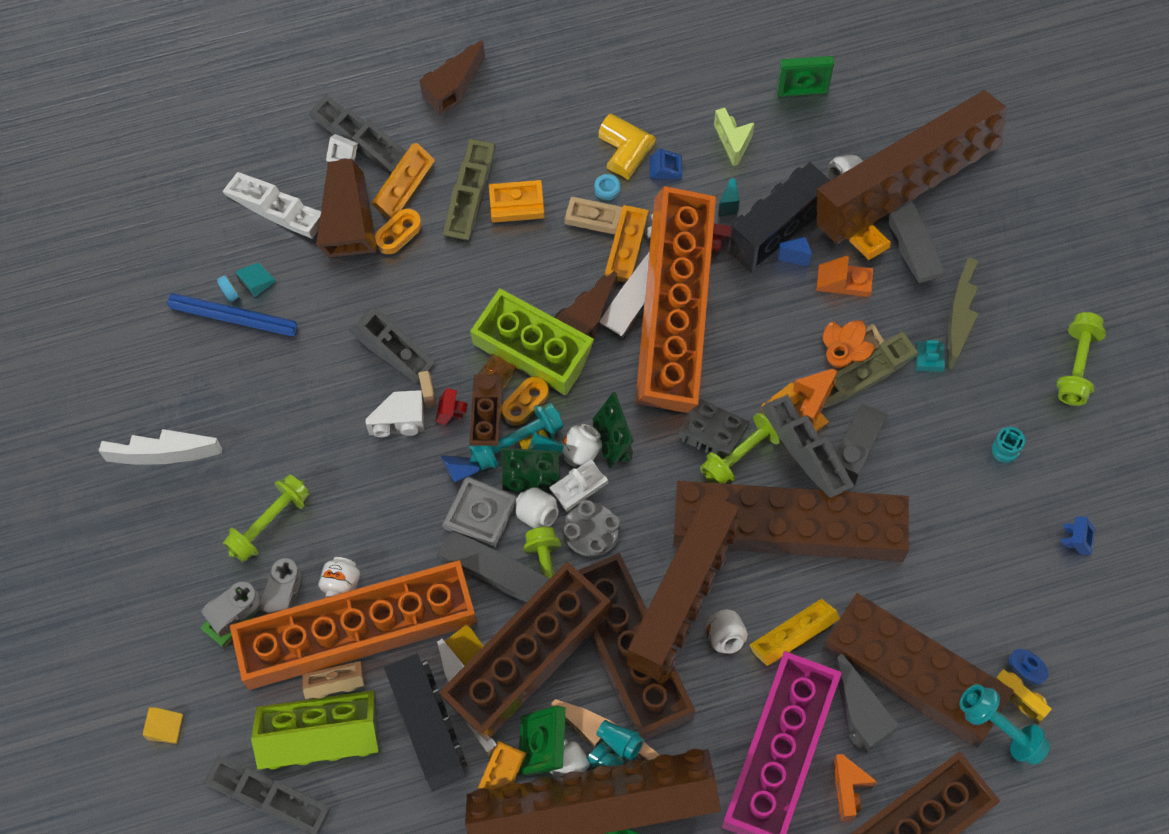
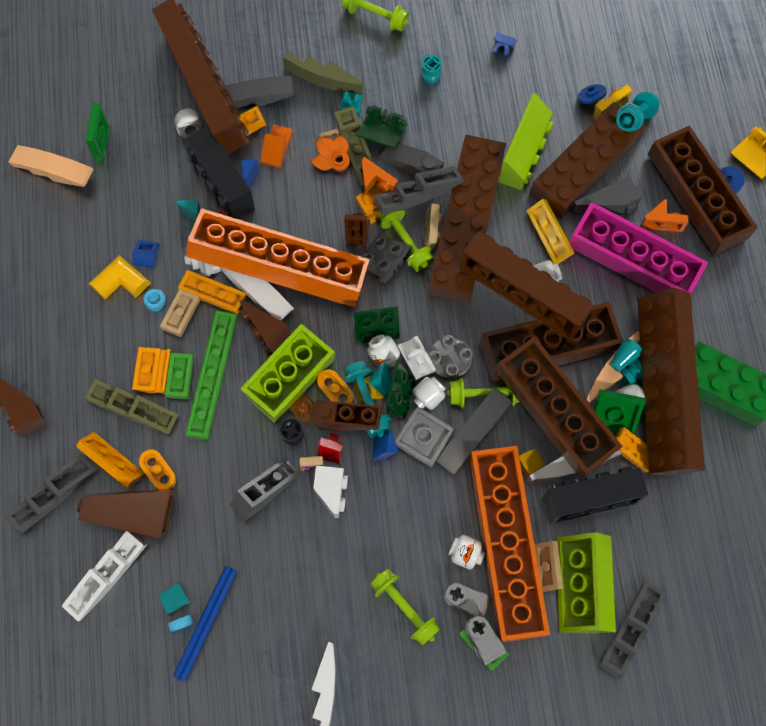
camera: 85 degrees left, 5 degrees up
yellow slope [143,707,183,744] -> none
white plate [326,134,358,162] -> none
yellowish green slope [714,108,754,166] -> none
none -> light nougat slope [8,145,94,187]
none -> bright green plate [165,353,194,399]
none -> bright green tile [185,310,238,440]
none -> black wheel [280,418,304,446]
none -> reddish brown slope [344,213,369,248]
none -> dark green hinge [355,105,408,149]
none -> tan plate [423,203,442,250]
none -> lime slope [499,93,554,191]

